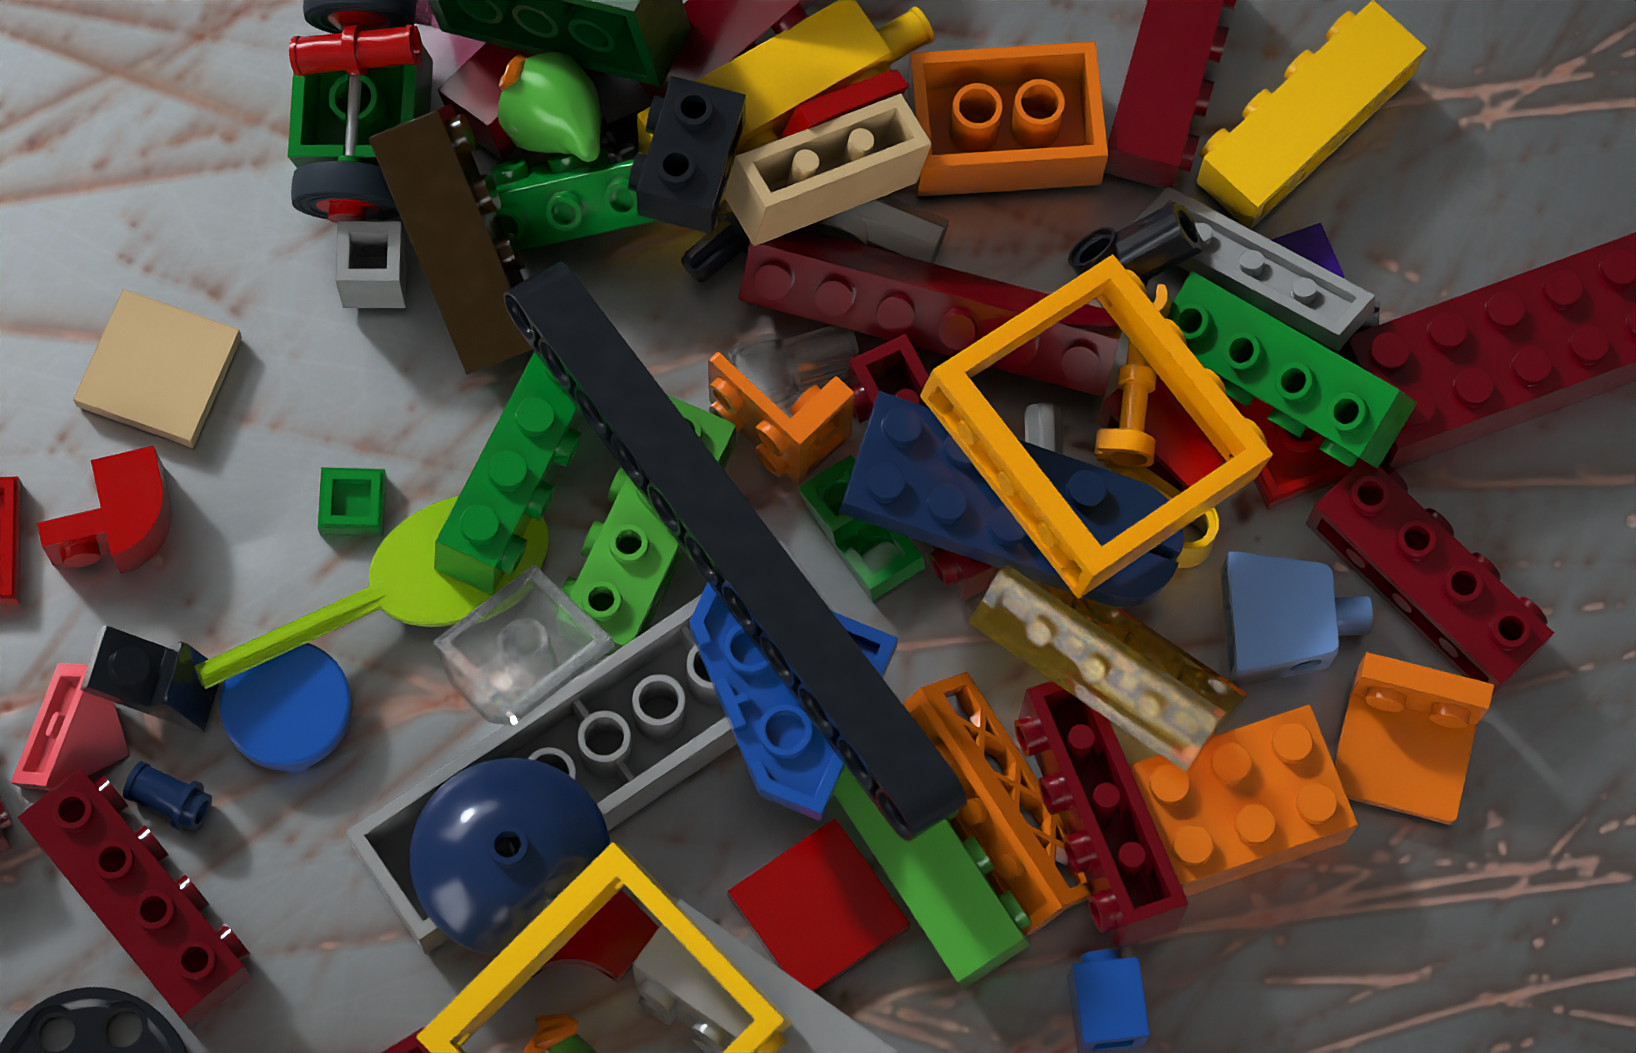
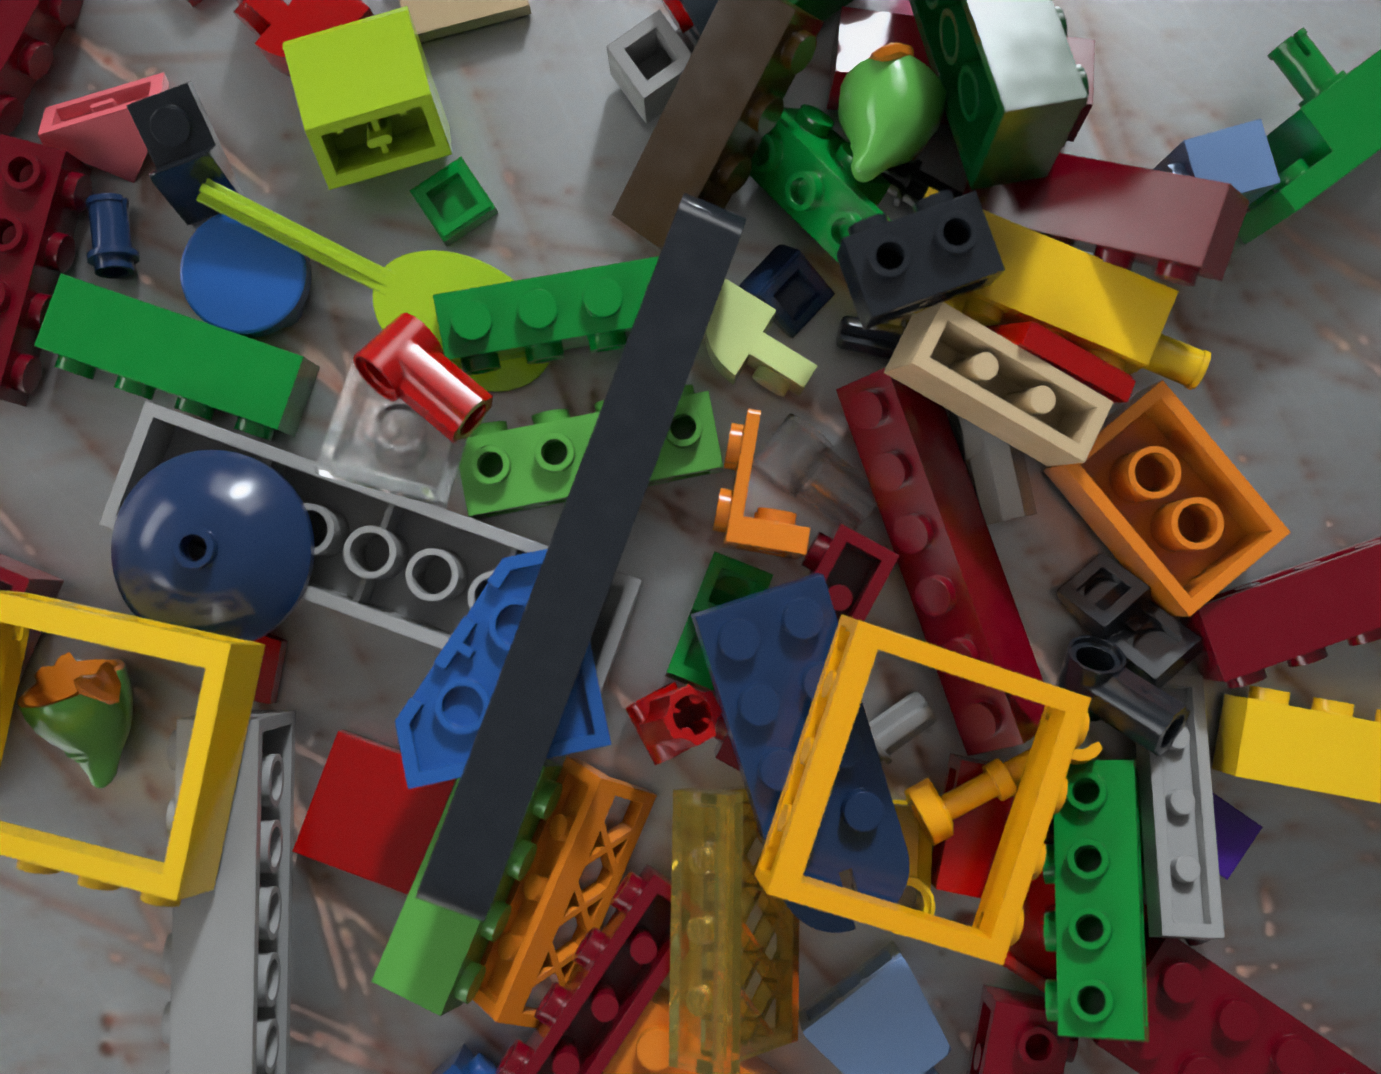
camera: 60 degrees right, 15 degrees up
none -> green brick [34,273,320,441]
none -> lime slope [283,6,452,190]
none -> red piece [353,313,493,444]
none -> red piece [625,681,722,765]
none -> yellowish green brick [705,278,817,397]
none -> dark blue slope [739,244,835,338]
none -> black slope [1057,552,1202,689]

